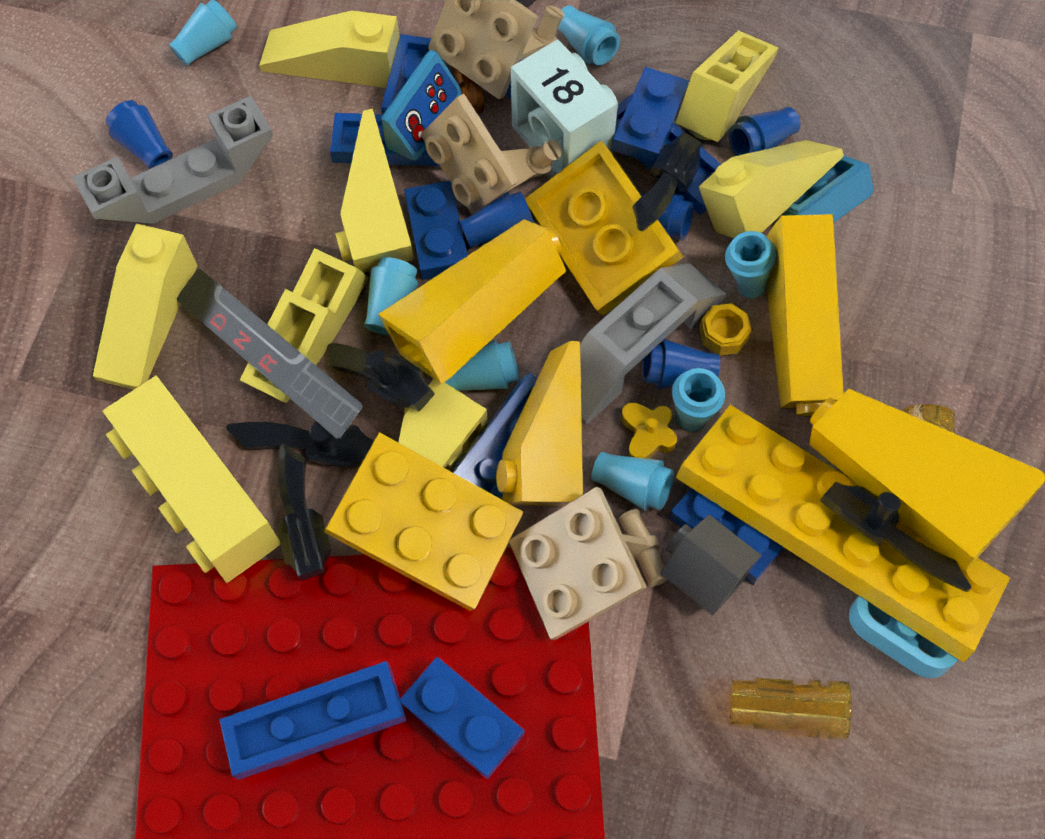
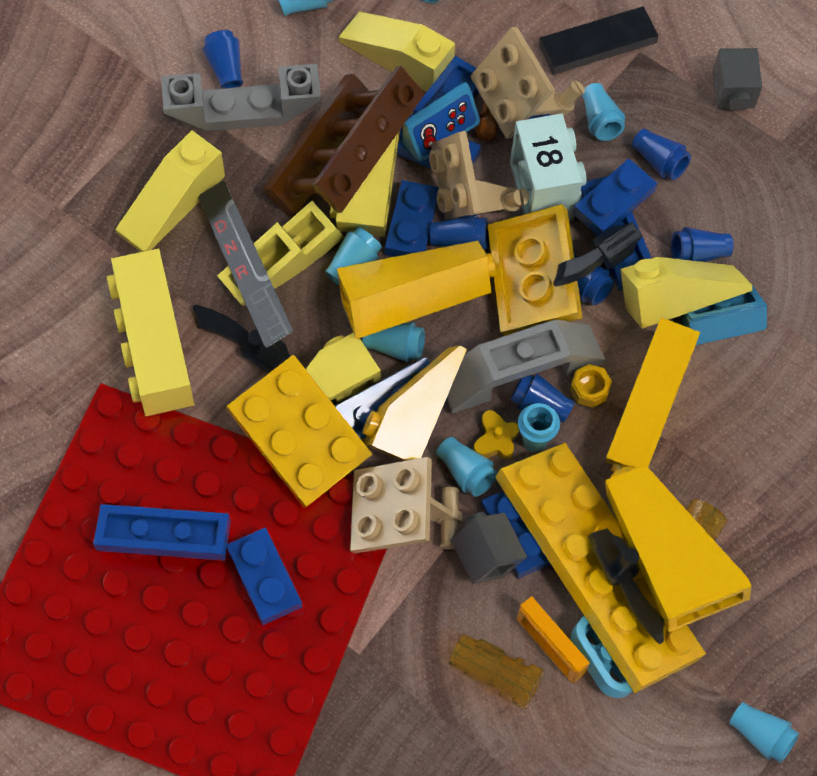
camera: 20 degrees right, 0 degrees up
black piece [278,443,332,581] -> none
black piece [327,343,435,412] -> none
light yellow slope [676,30,779,142] -> none
medium azure cone [725,231,777,298] -> none
none -> reddish brown fence [262,66,425,216]
none -> light orange tile [517,596,590,683]
none -> blue cone [632,128,691,180]

